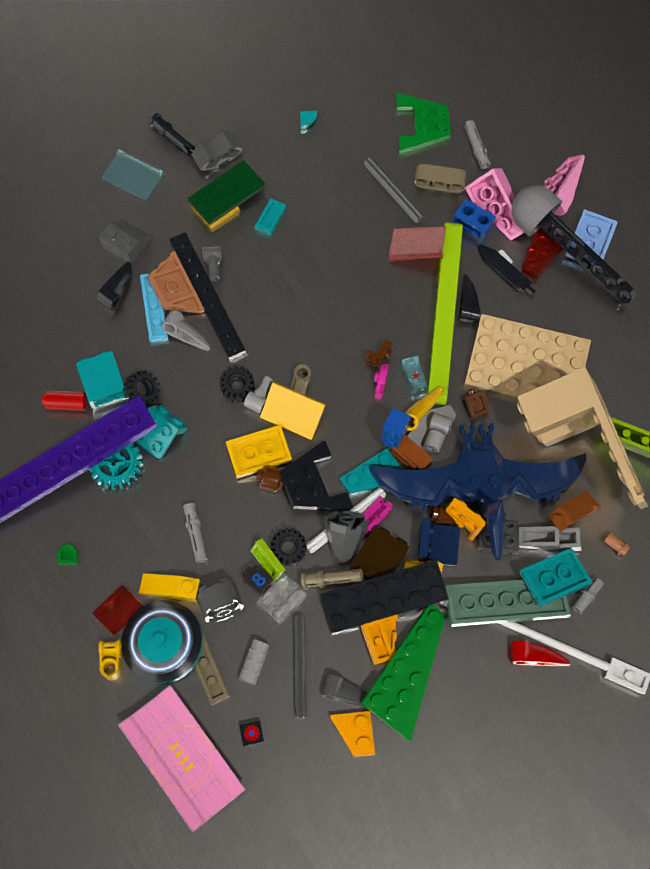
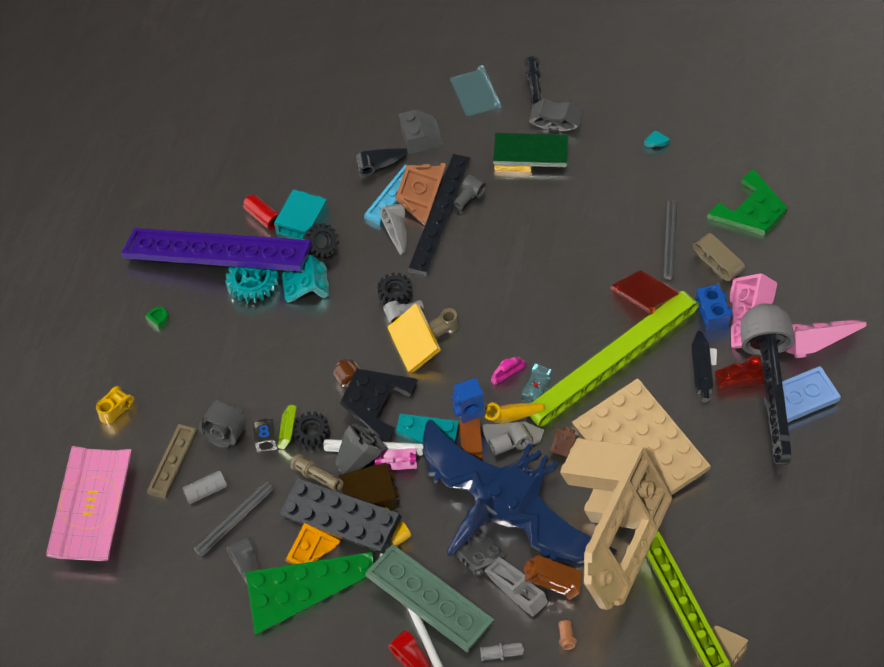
camera: 50 degrees right, 15 degrees down
clear red panel [92,585,143,635] -> none
dish [121,600,204,684] -> none
yellow slope [139,573,202,604] -> none
light grey pin [183,503,208,563] -> none
yellow plate [225,425,292,479] -> none
black tile [240,720,264,746] -> none
teal tile [255,198,287,236] -> none
clear bracket [257,574,306,624] -> none
light orange wing [330,711,375,757] -> none
reddish brown bracket [364,339,393,368] -> none
dark blue bracket [417,518,460,566] -> none
reddish brown cone [430,505,457,525] -> none
light orange wing [446,498,487,541] -> none
black piece [459,274,481,323] -> none
light grey pin [464,120,491,169] -> none
teal plate [519,548,592,607] -> none

